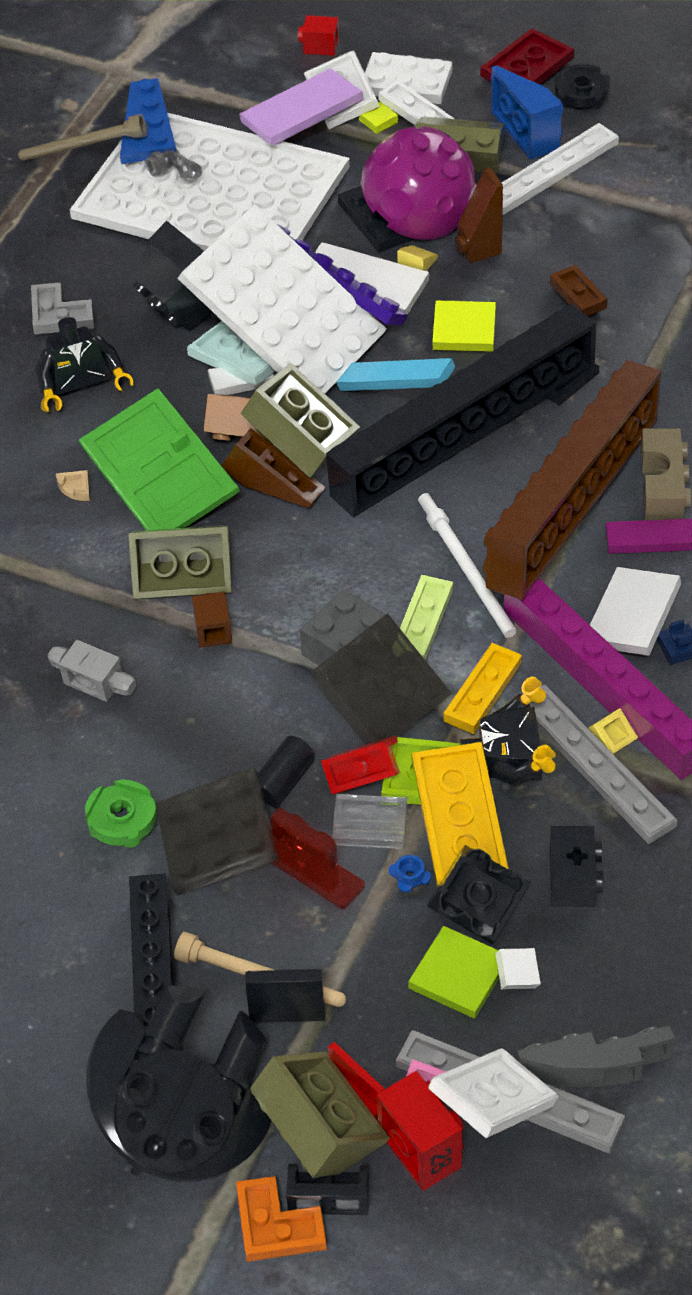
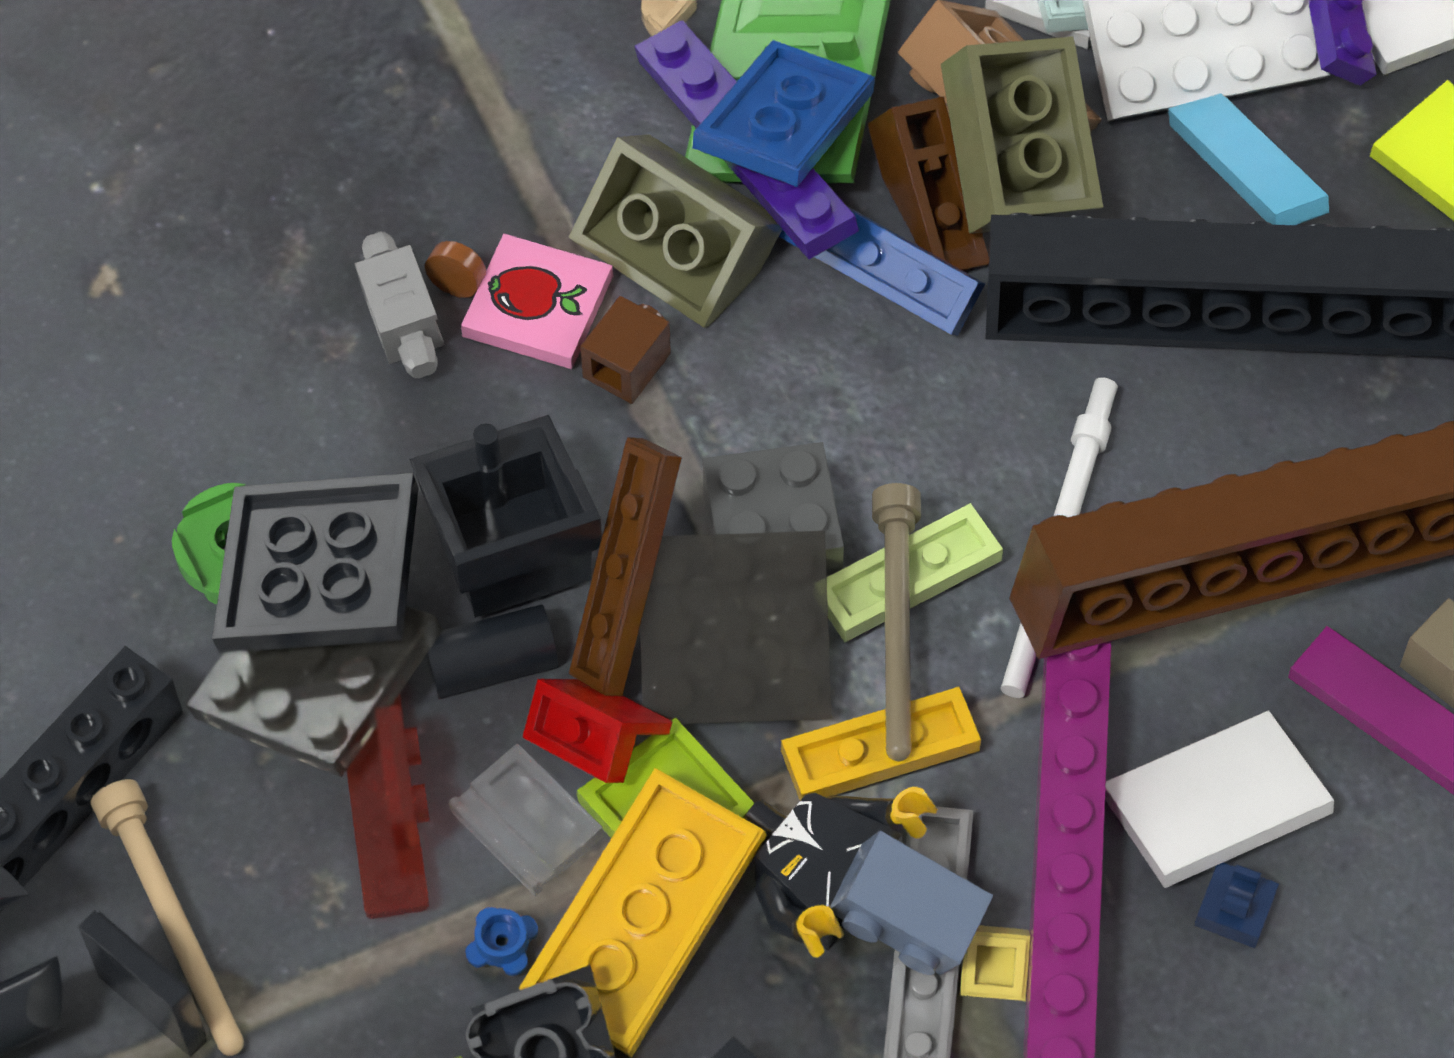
camera: 40 degrees right, 10 degrees up
none -> plate [212,473,419,653]
none -> black piece [409,415,602,618]
none -> dark orange tile [425,241,486,298]
none -> bright pink tile [461,234,613,369]
none -> reddish brown tile [569,437,682,696]
none -> dark purple plate [634,20,859,260]
none -> blue tile [693,40,875,187]
none -> plate [778,206,985,336]
none -> sand blue brick [830,831,993,975]
none -> dark tan piece [872,483,921,761]

